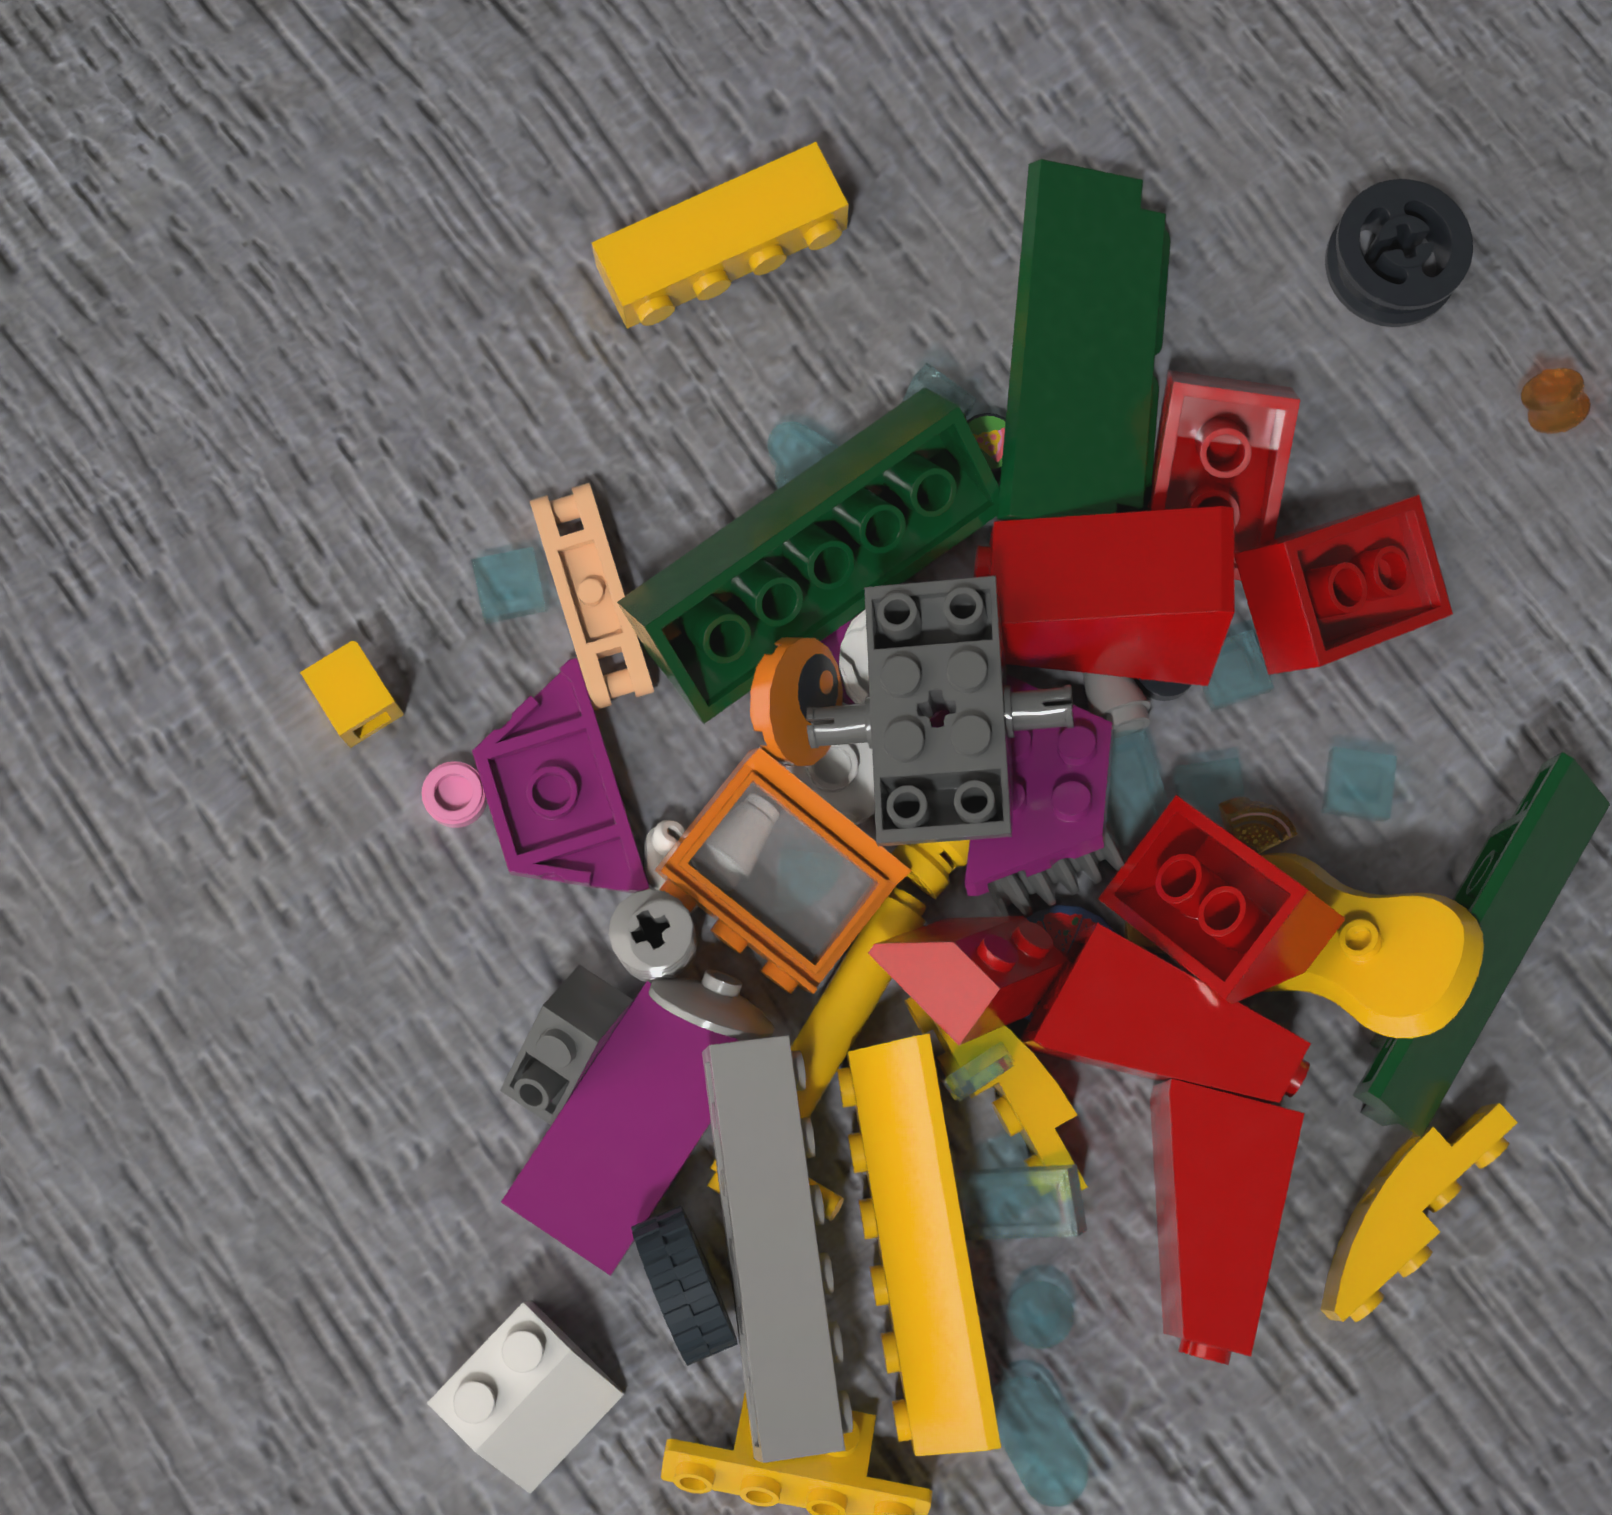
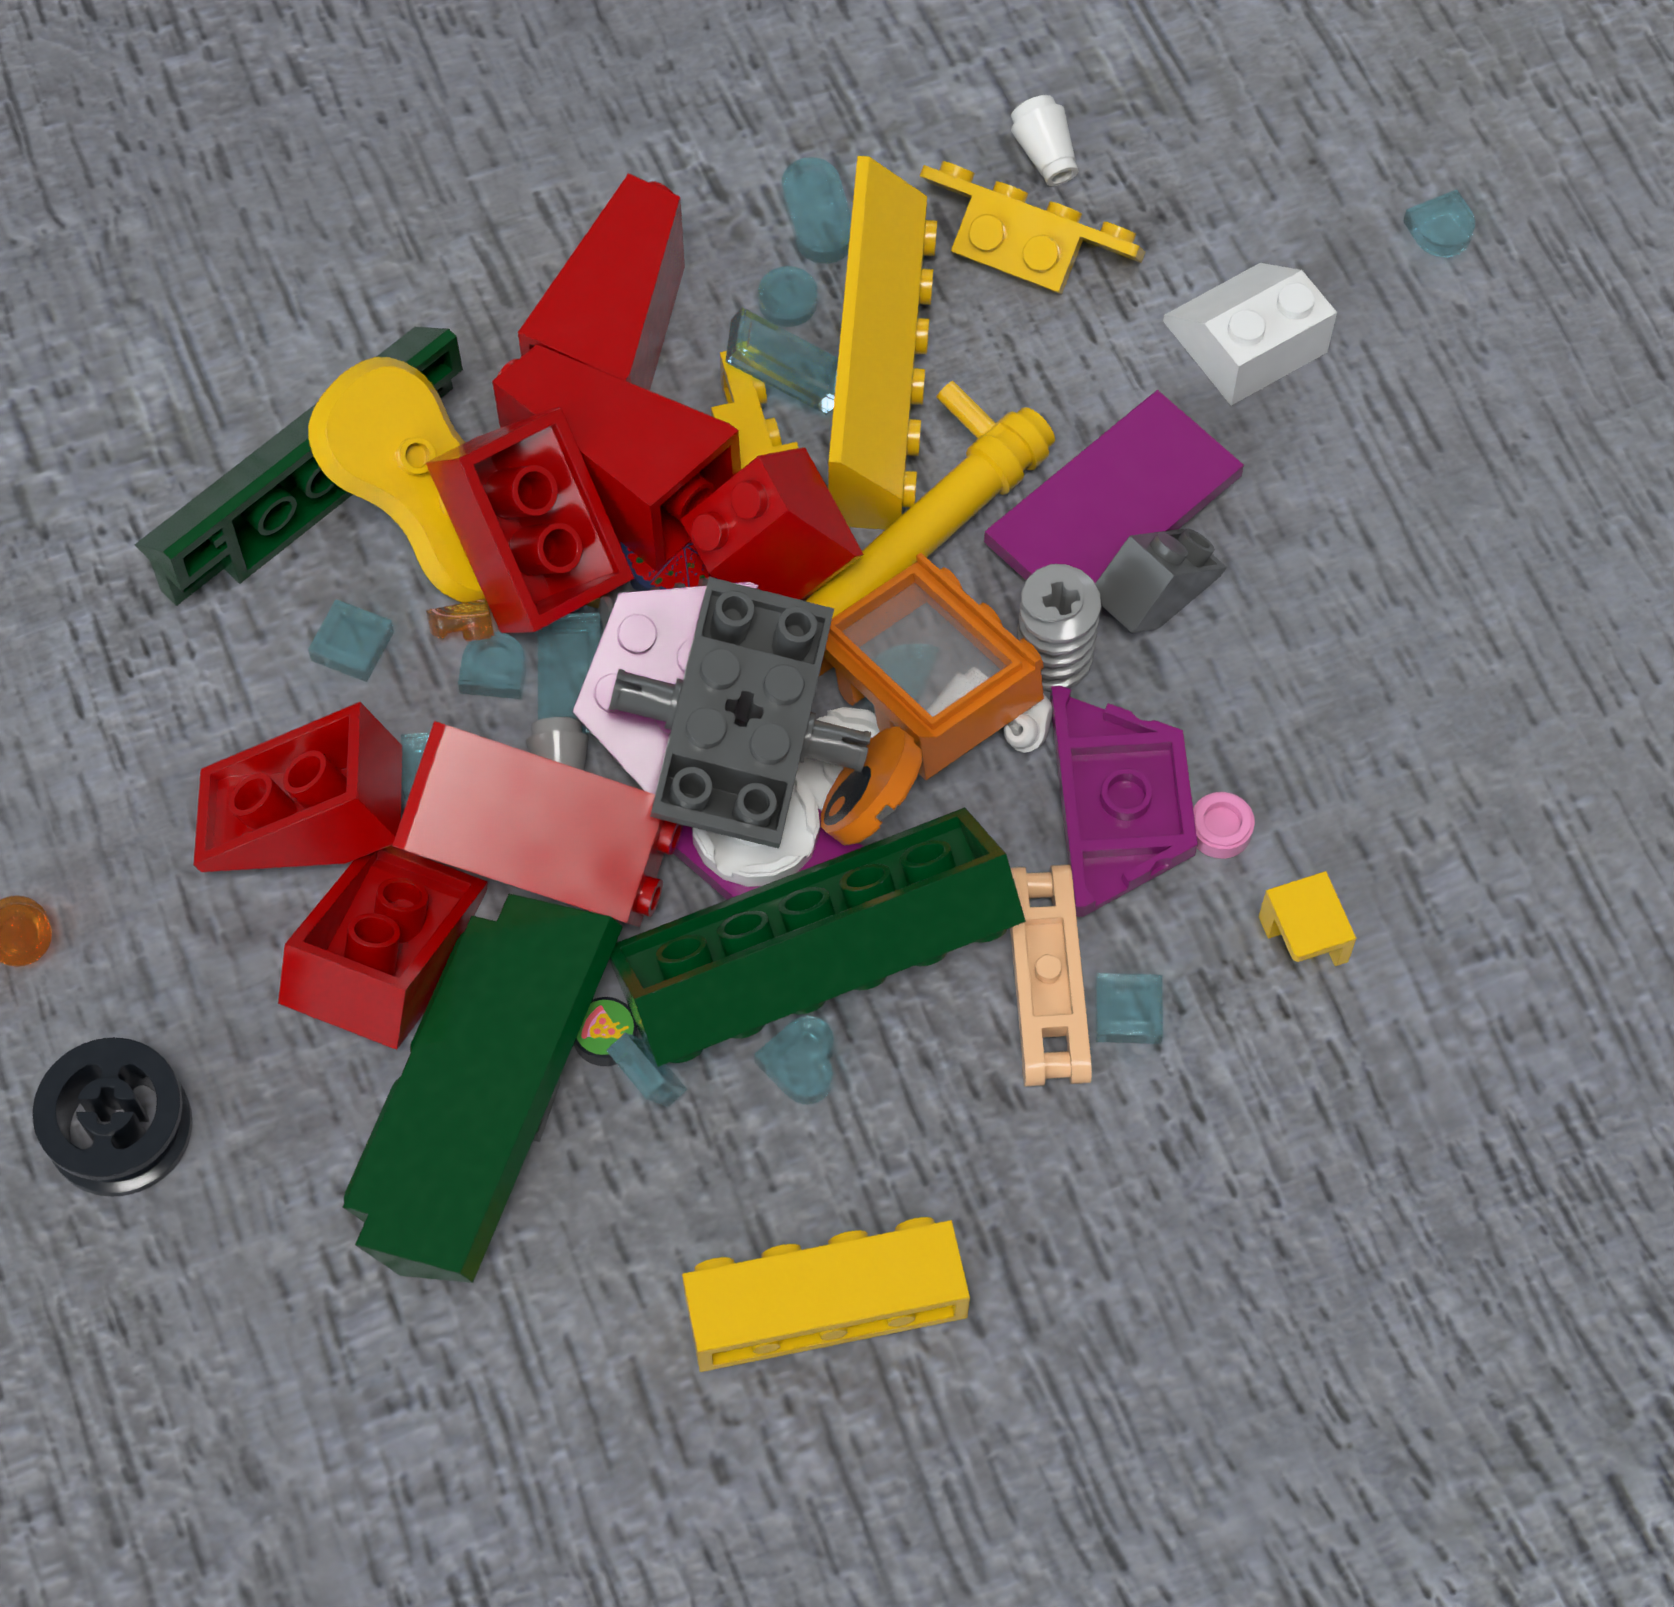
camera: 165 degrees left, 15 degrees down
black wheel [631,1205,738,1366] -> none
light grey dish [649,969,775,1040] -> none
light grey brick [702,1035,853,1463] -> none
clear light blue tile [942,1042,1015,1101] -> none
yellow slope [1320,1103,1518,1322] -> none

